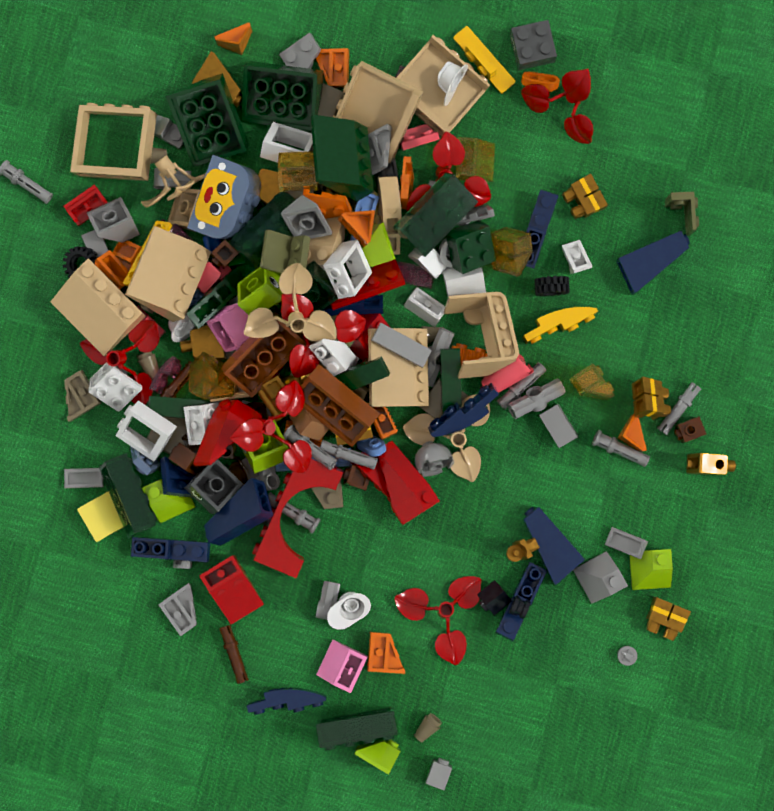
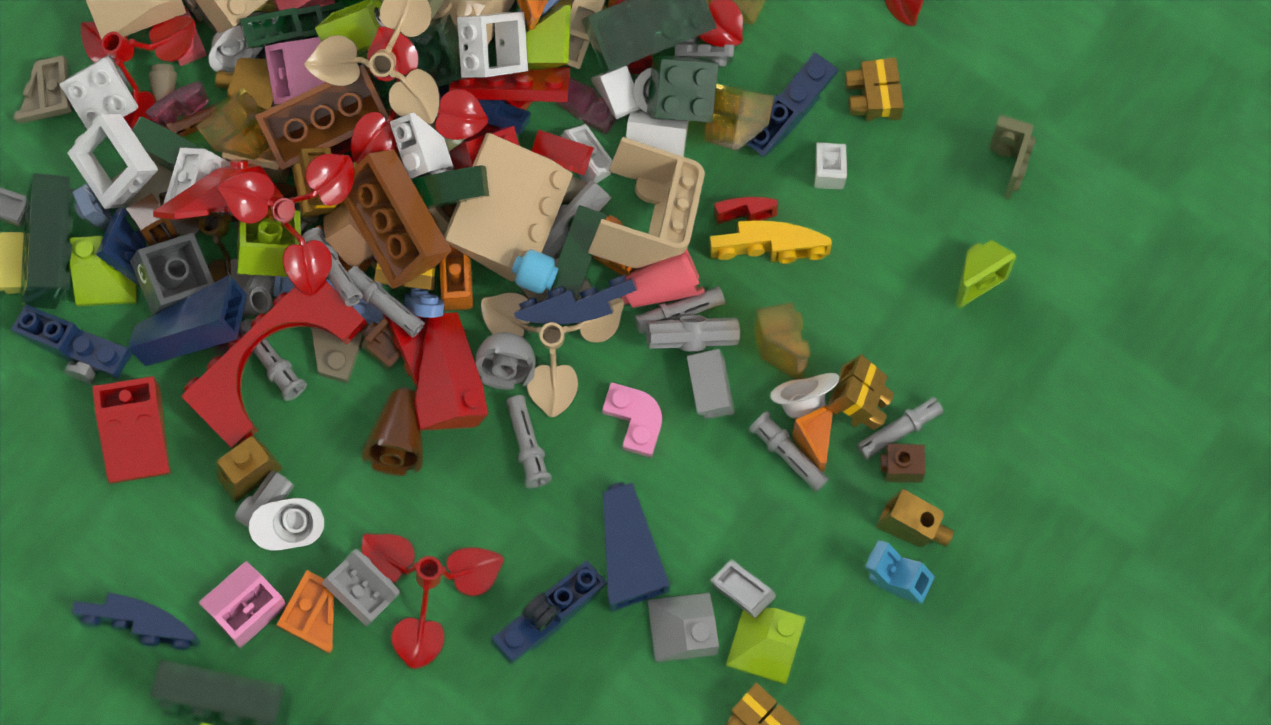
camera: 20 degrees right, 15 degrees down
light grey wing [158,583,197,636] -> none
reddish brown pin [219,624,249,684] -> none
light grey tile [371,323,432,368] -> none
black brick [477,580,512,616] -> none
pearl gold hips [506,538,540,562] -> none
black tyre [534,276,570,296] -> none
dark blue slope [616,231,690,295] -> none
none -> pearl gold torso [216,436,283,503]
none -> light grey bracket [322,549,400,627]
none -> reddish brown cone [361,388,423,476]
none -> light grey pin [506,395,552,488]
none -> medium azure head [511,249,559,294]
none -> red panel [532,130,594,176]
none -> bright pink plate [602,382,662,458]
none -> red slope [713,197,778,225]
none -> white piece [770,373,840,418]
none -> dark azure brick [865,540,935,604]
none -> lime slope [956,240,1016,309]

